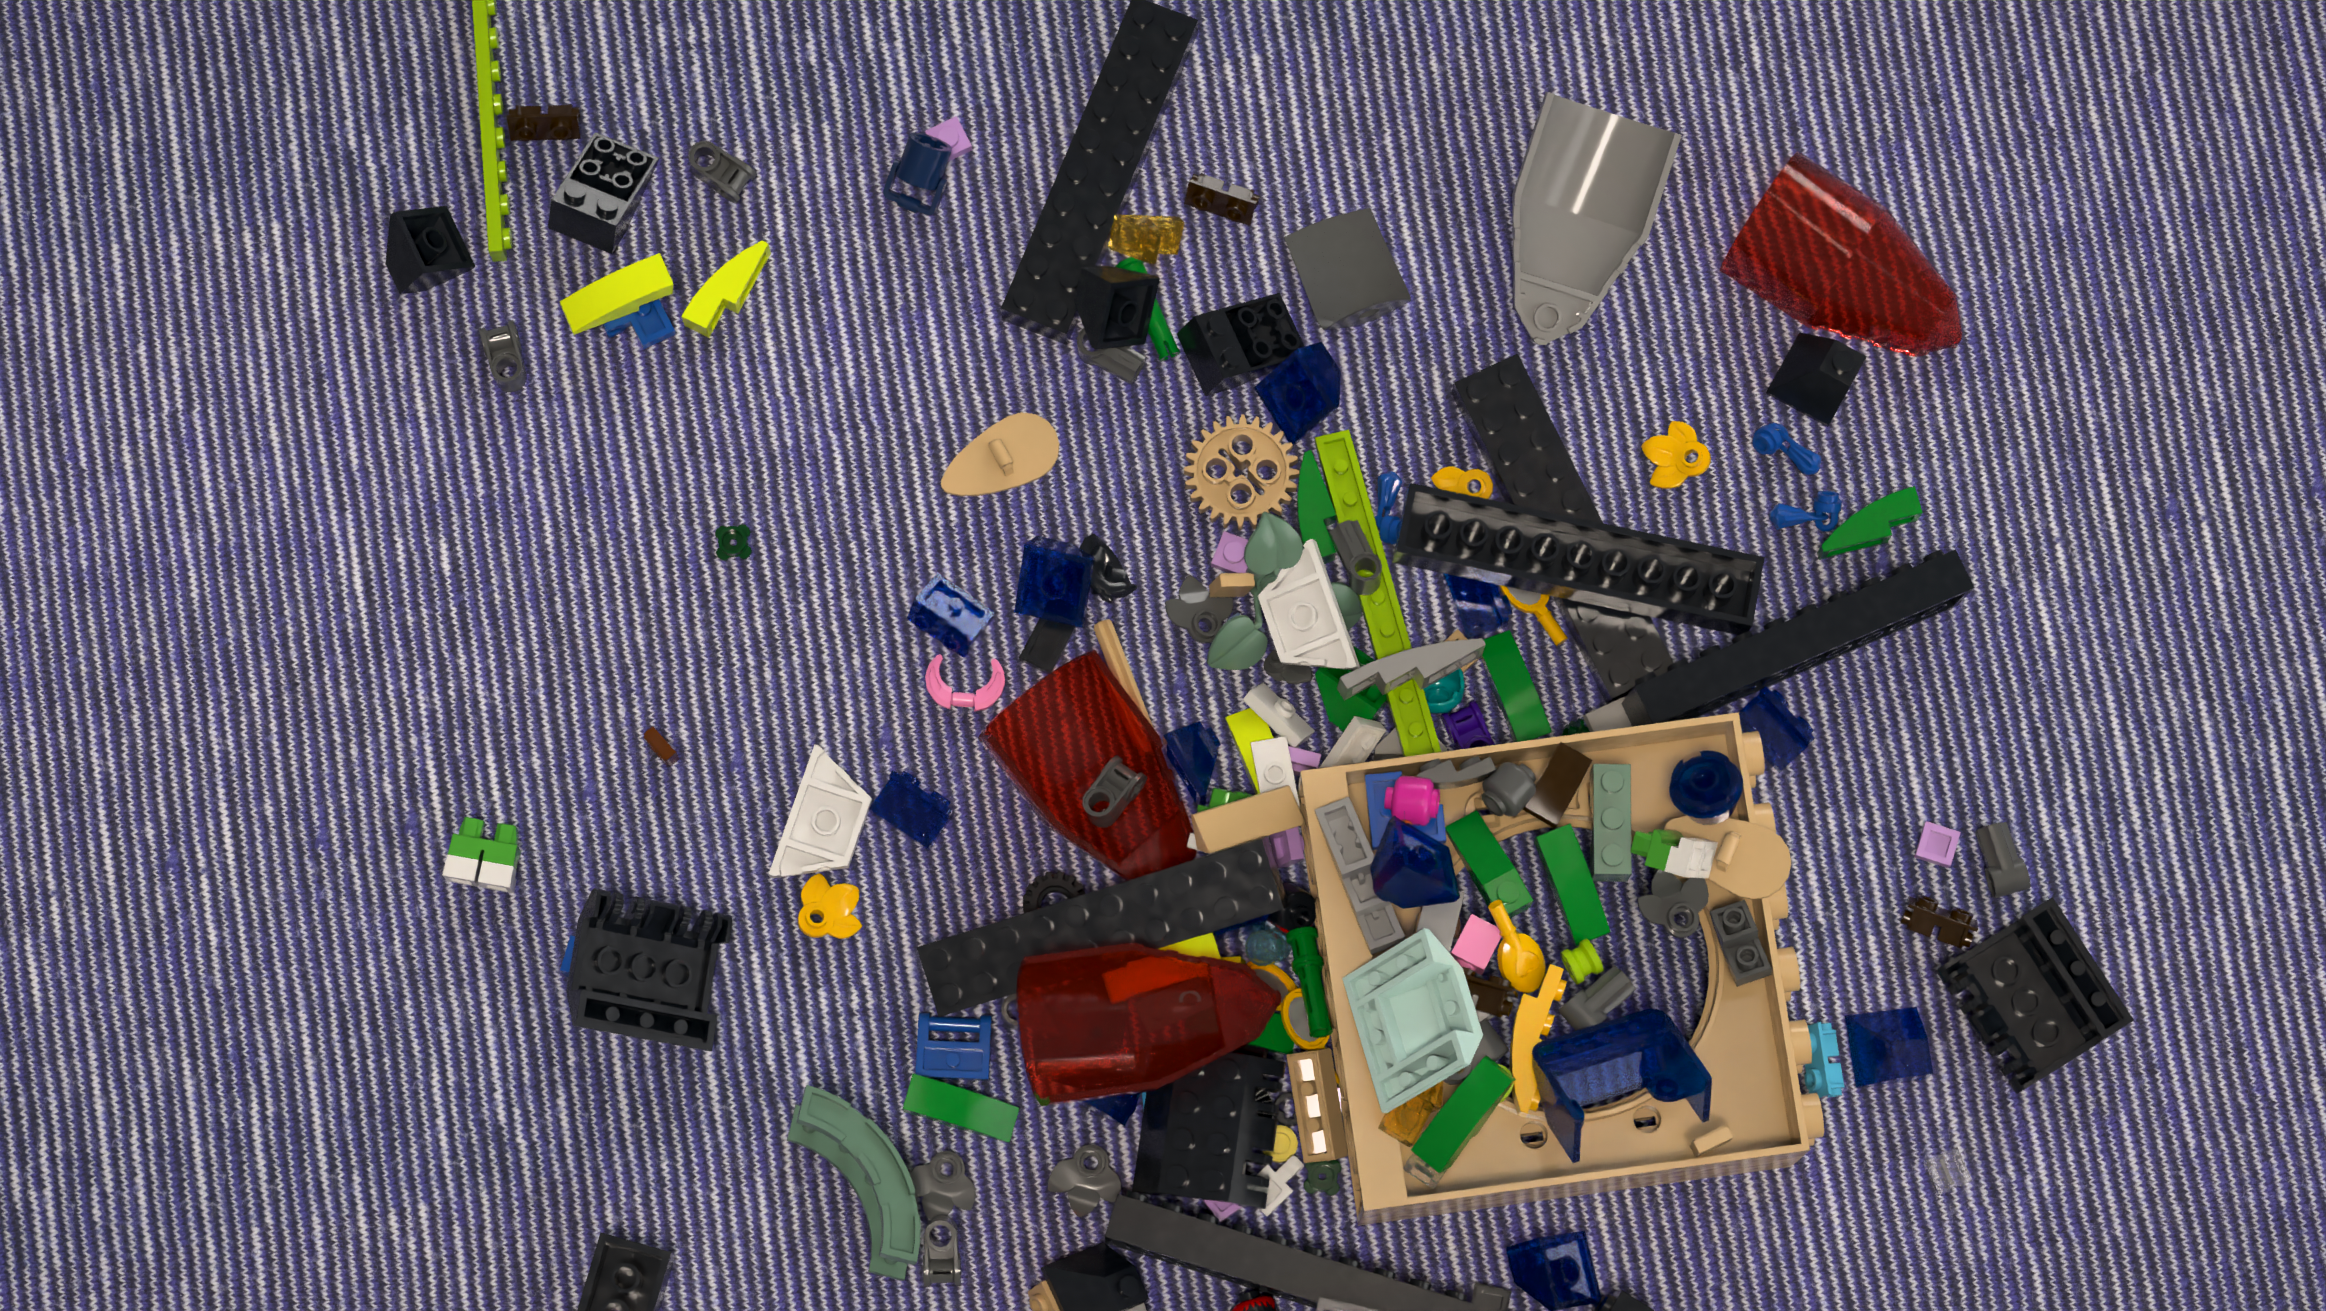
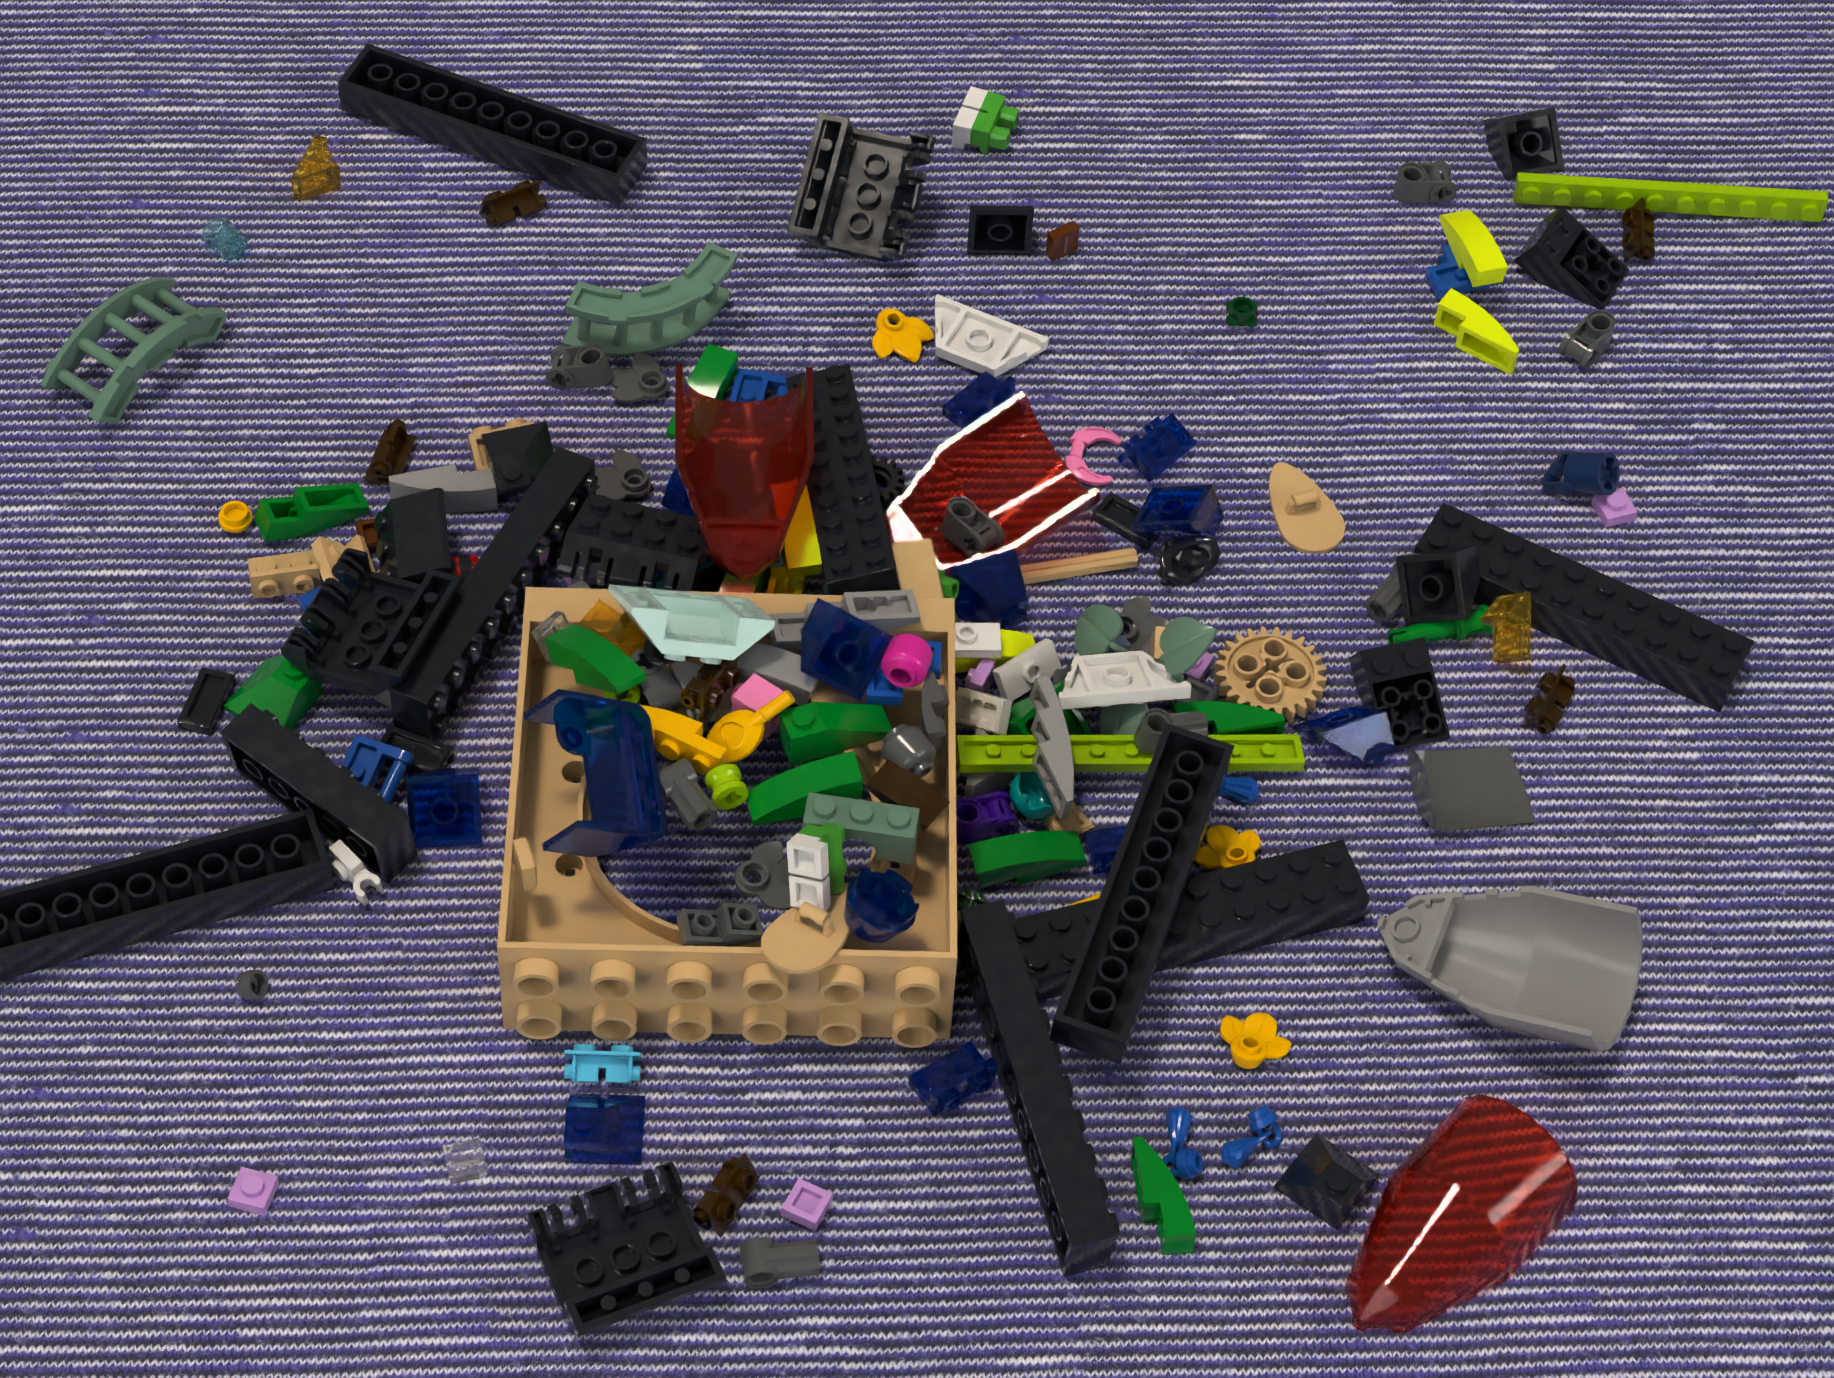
camera: 95 degrees right, 25 degrees down
none -> black slope [967,205,1034,255]

